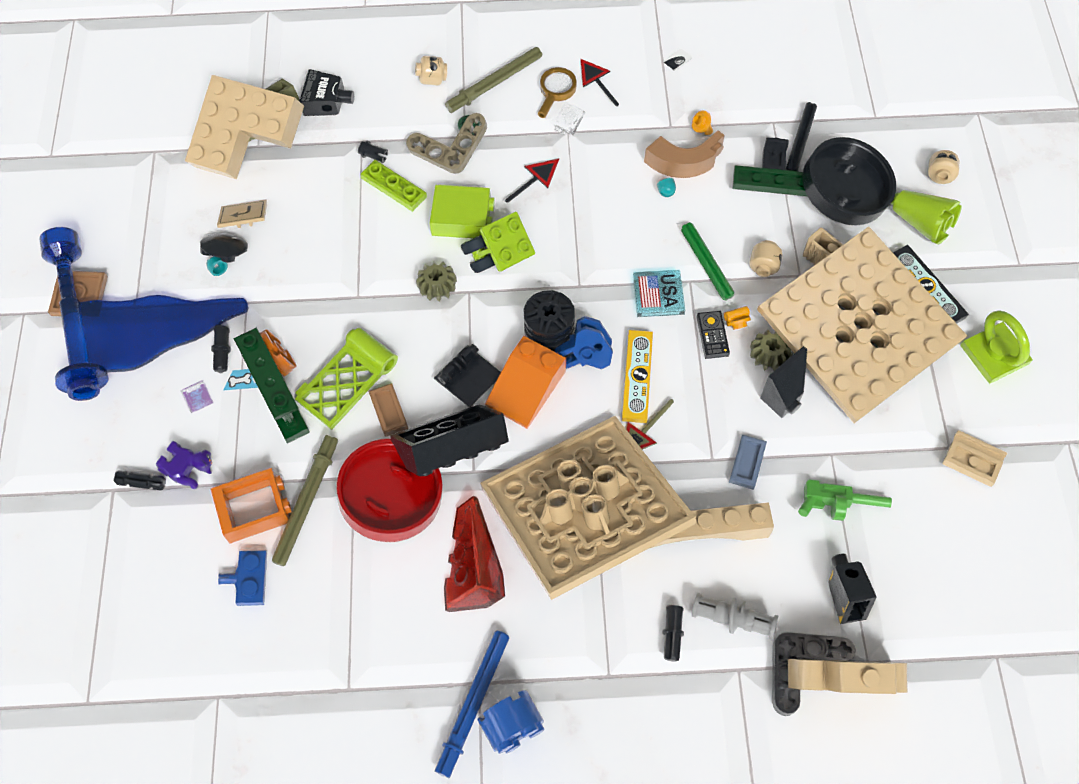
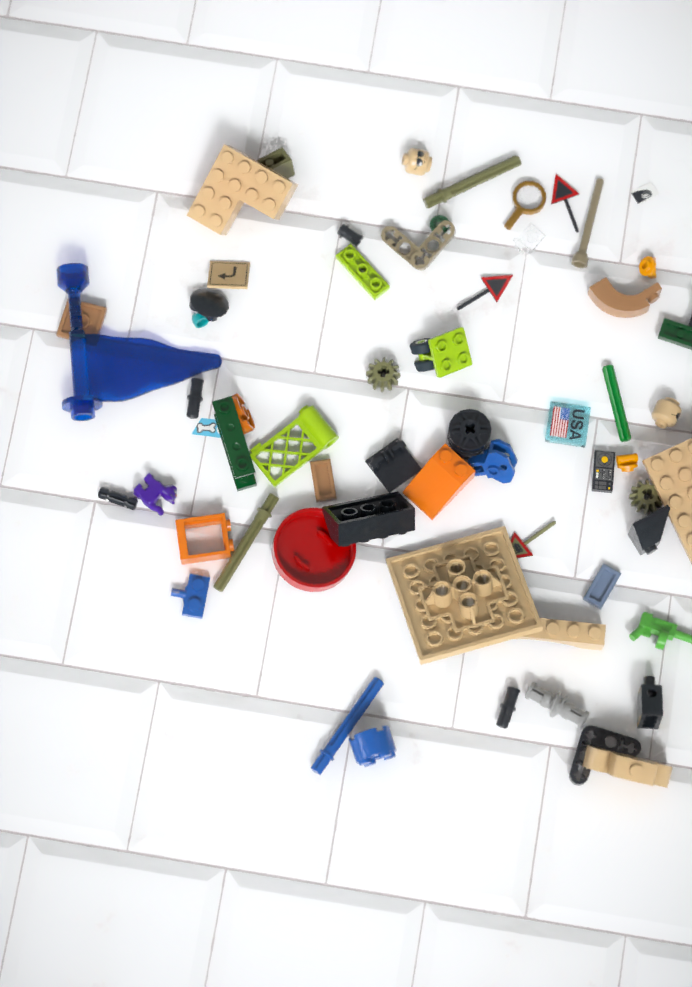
camera: 10 degrees right, 10 degrees up
clear tile [180,380,214,413] -> none
black torso [299,69,354,116] -> none
lime brick [430,185,495,239] -> none
clear red wedge [444,496,505,612] -> none
tile [622,330,653,423] -> none
teal hinge [657,178,676,197] -> none
none -> dark tan piece [571,178,604,268]

